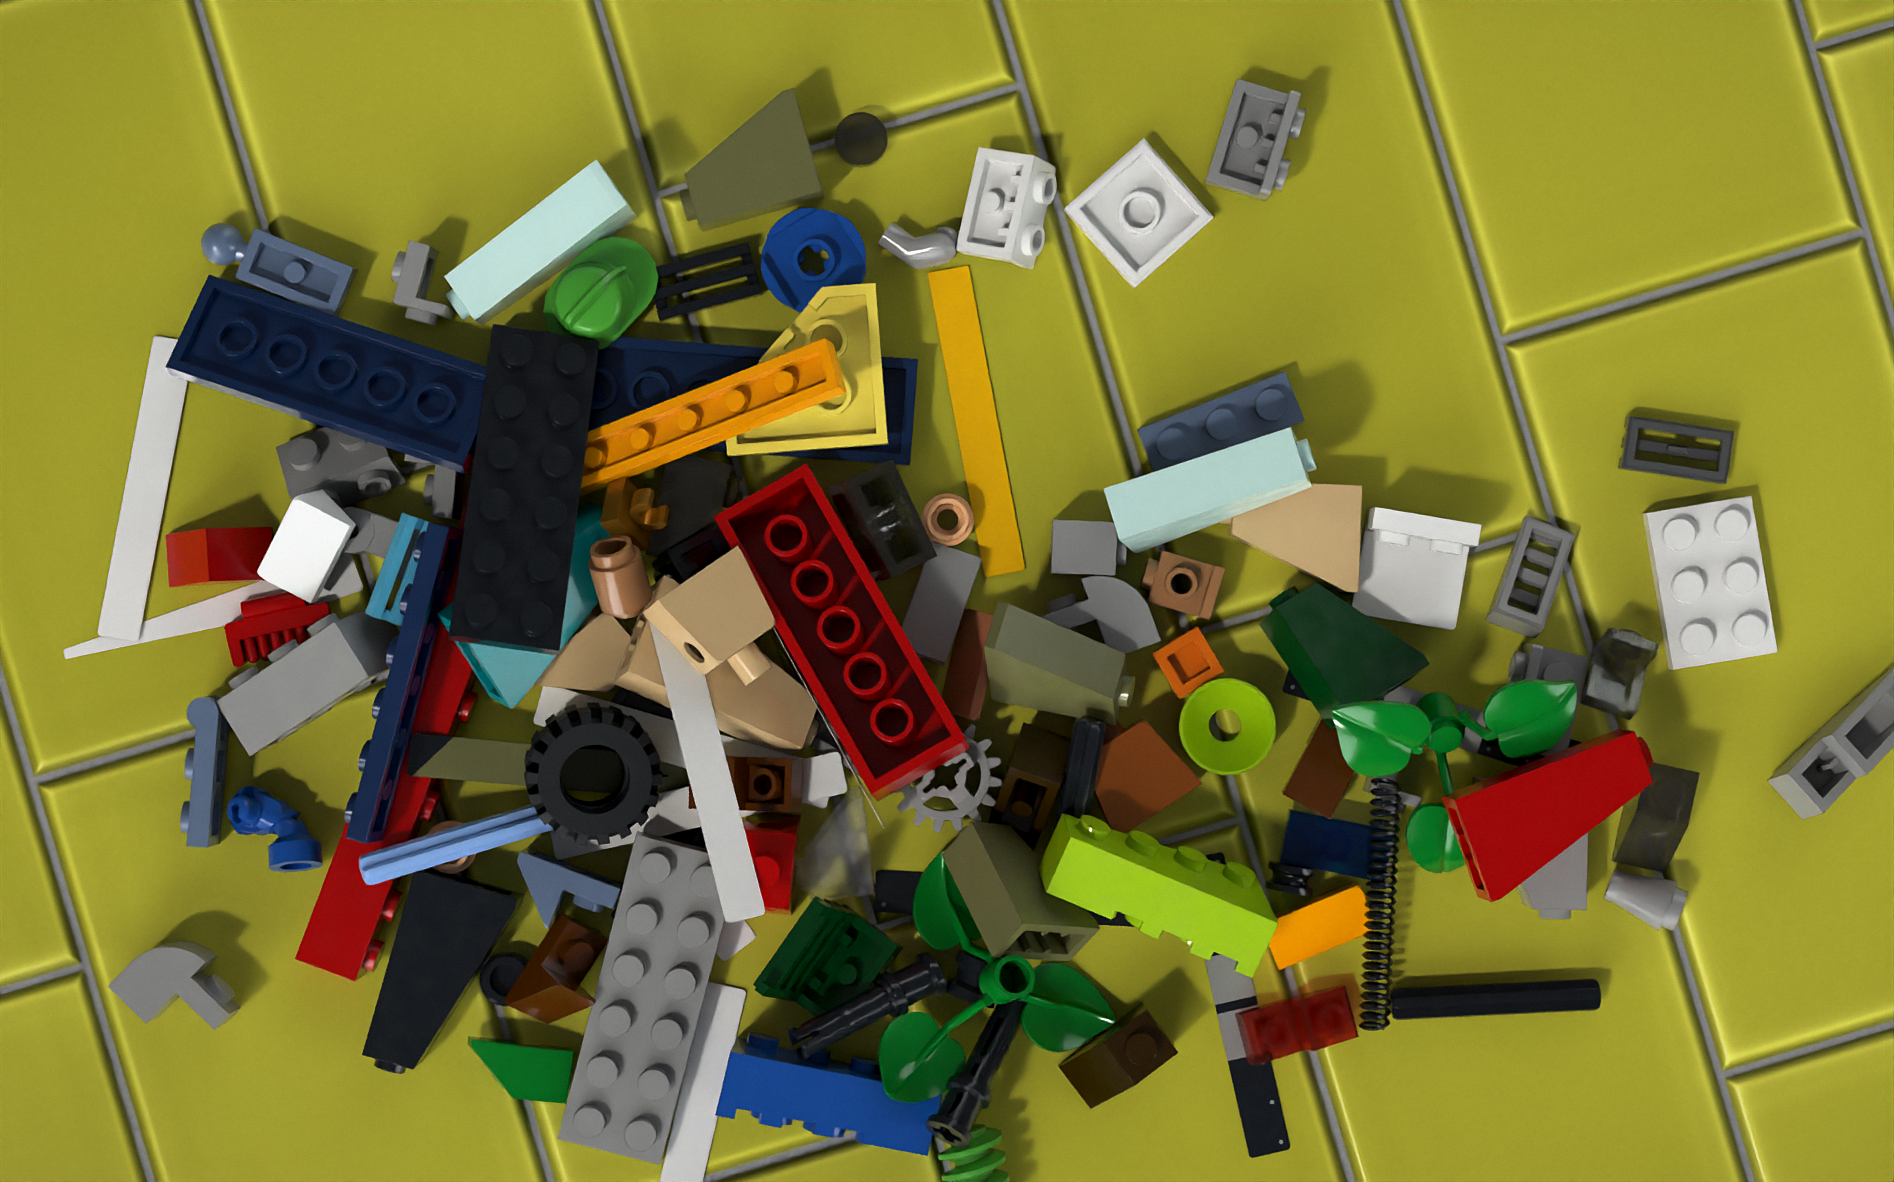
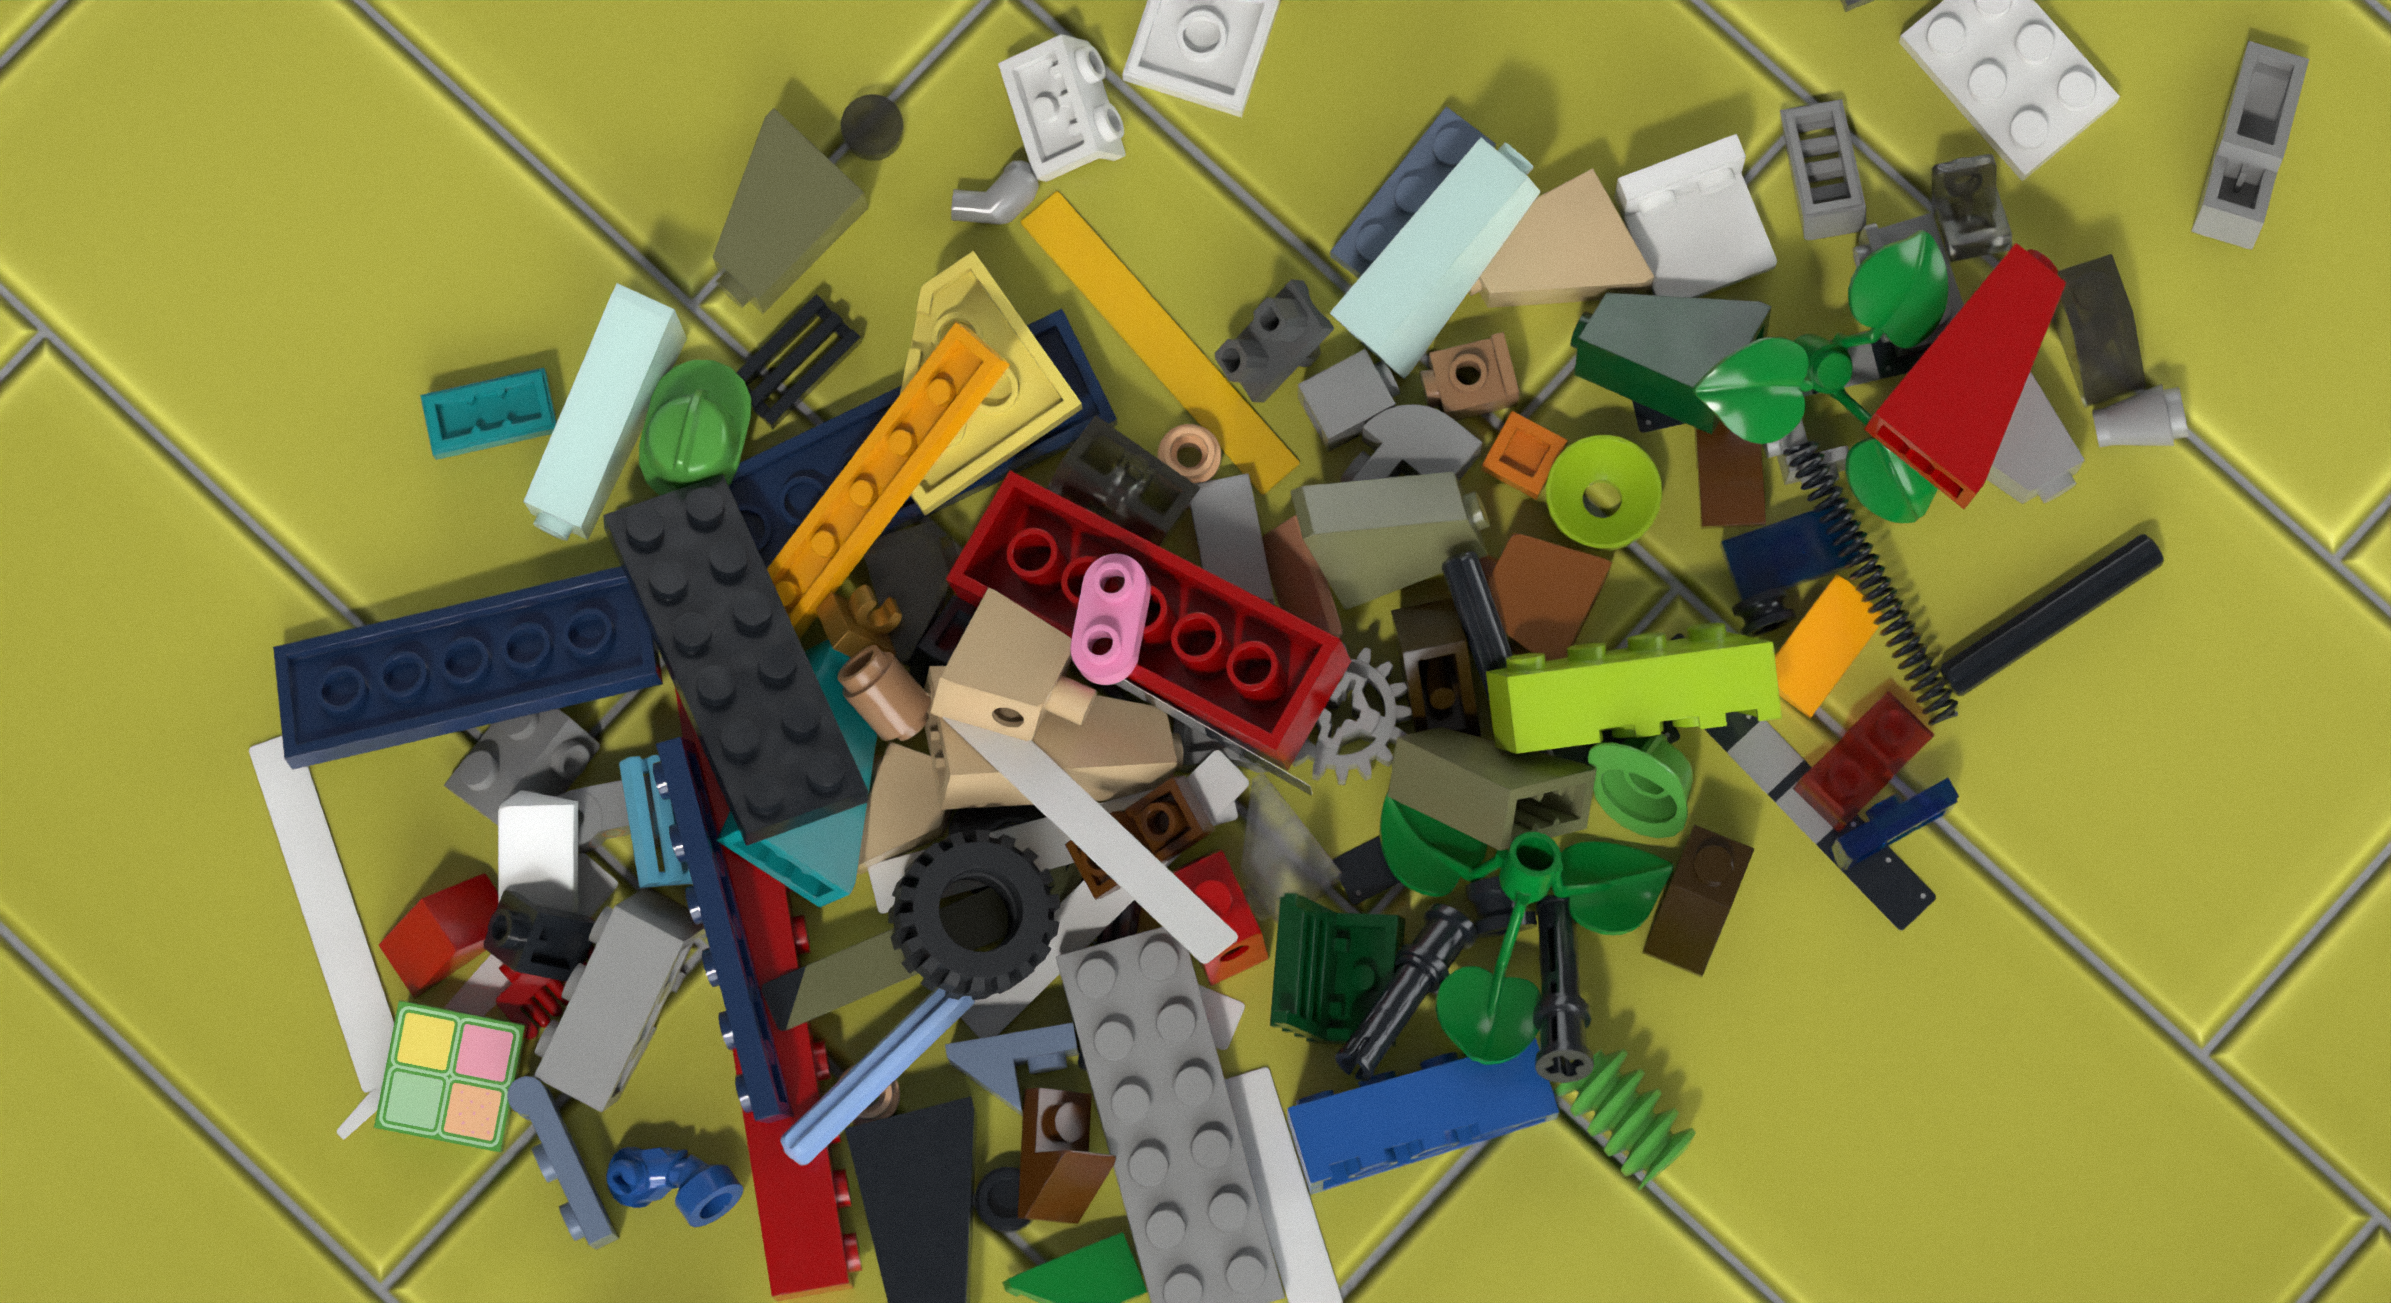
camera: 25 degrees left, 10 degrees down
sand blue plate [201,223,357,317] -> none
light grey bracket [392,240,455,326] -> none
light grey bracket [404,454,464,520] -> none
blue plate [761,208,866,314] -> none
none -> tile [374,1000,528,1152]
none -> teal plate [420,368,557,460]
none -> black bracket [483,890,595,982]
none -> bright pink plate [1070,554,1151,685]
none -> dark grey hips [1215,279,1335,403]
none -> bright green piece [1588,733,1693,838]
none -> clear blue plate [1829,778,1960,870]

